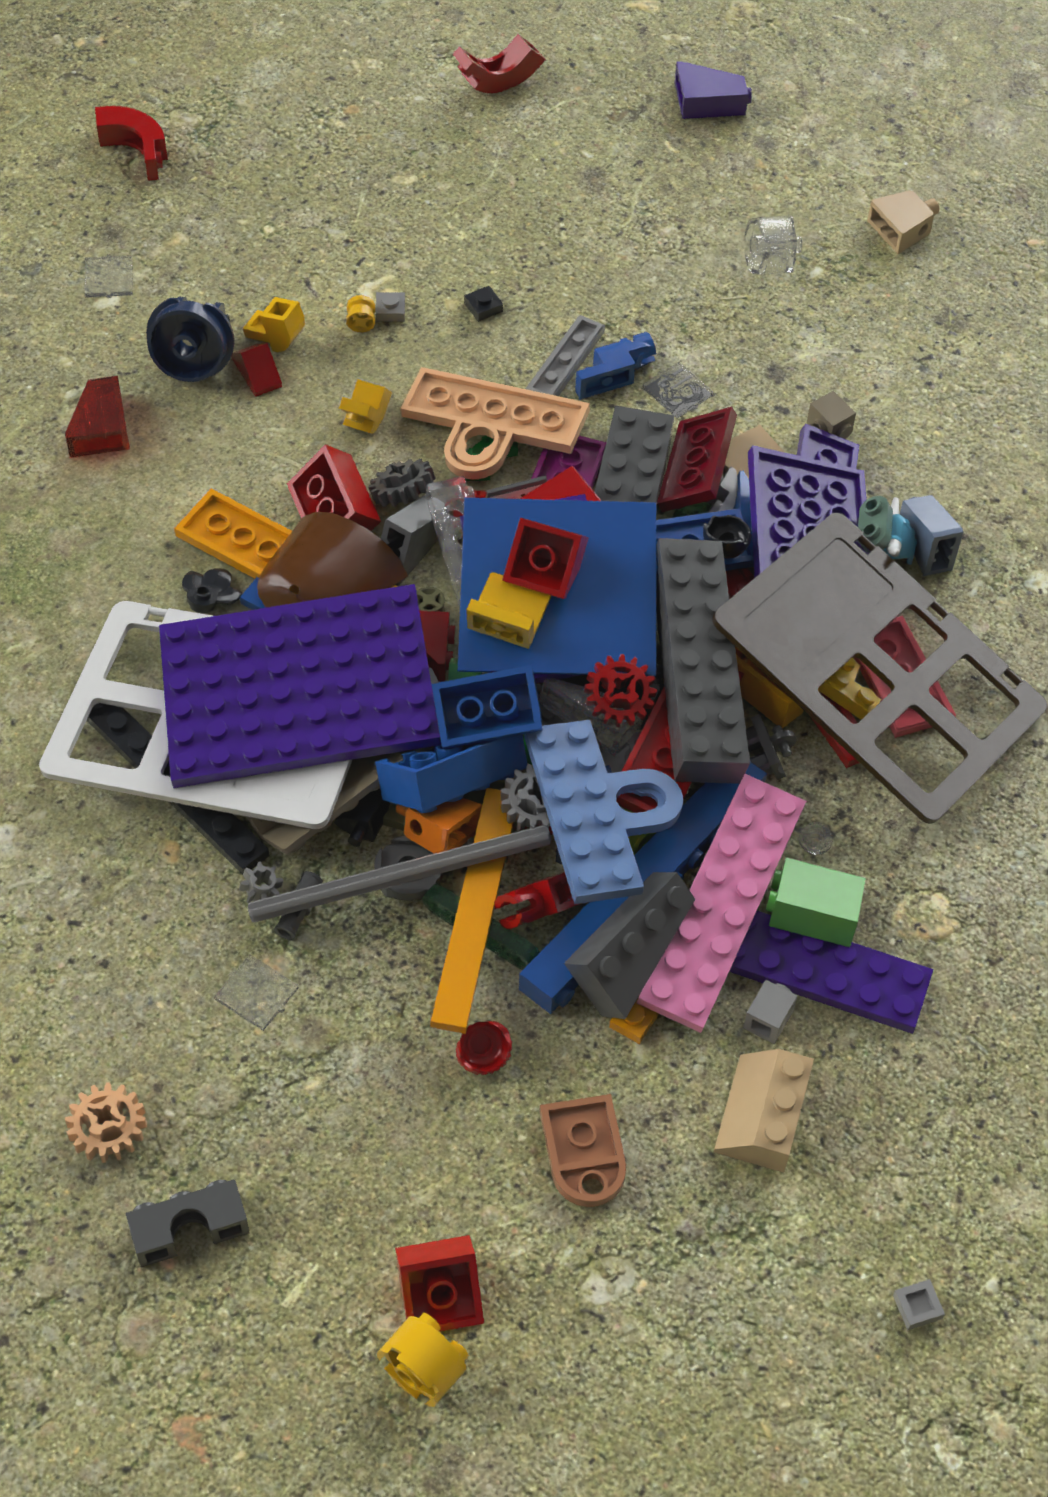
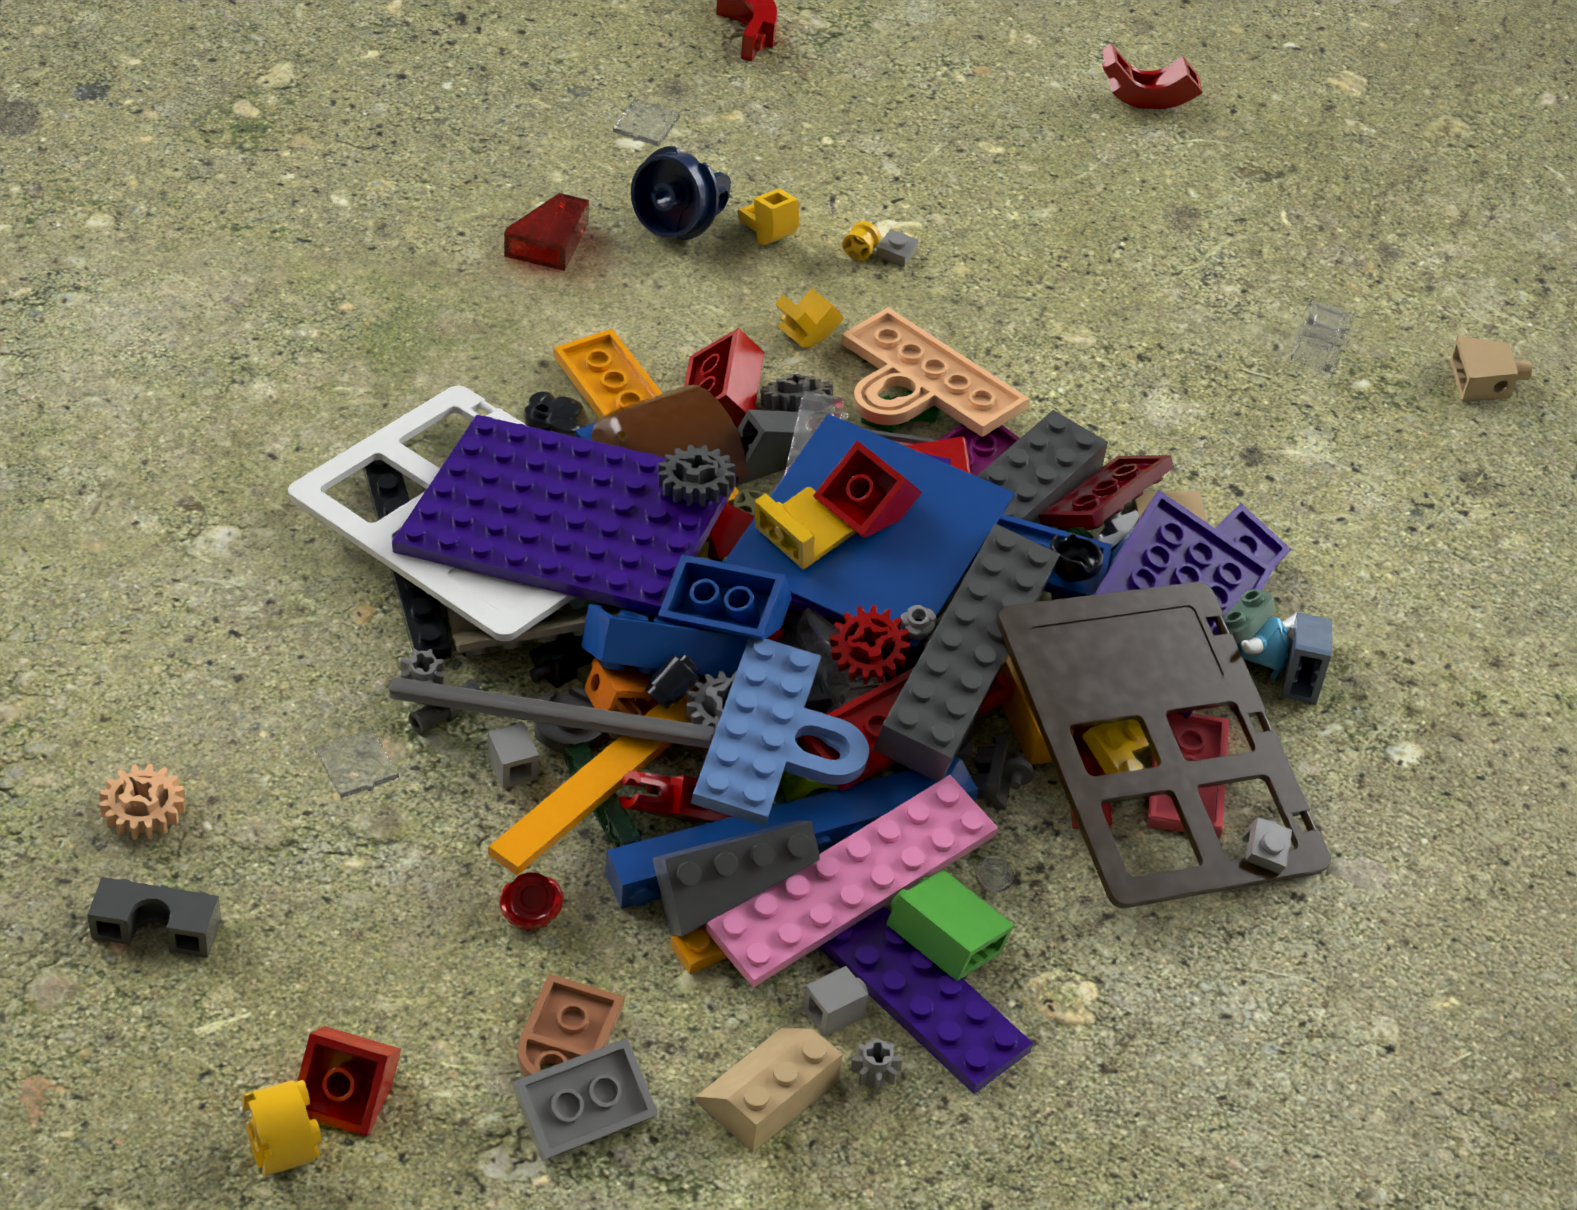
camera: 25 degrees right, 10 degrees down
red slope [231,343,282,397] -> none
black plate [464,285,503,322] -> none
light grey tile [525,315,605,396] -> none
blue plate [575,332,657,399] -> none
clear piece [643,362,713,419] -> none
slope [674,61,752,119] -> none
dark tan brick [807,391,856,439] -> none
none -> light grey brick [488,722,539,789]
none -> light grey plate [512,1038,659,1162]
none -> black brick [645,653,700,710]
none -> dark grey gear [658,445,735,507]
none -> light grey gear [850,1038,903,1091]
none -> light grey plate [901,605,937,640]
none -> light grey bracket [1242,817,1292,874]

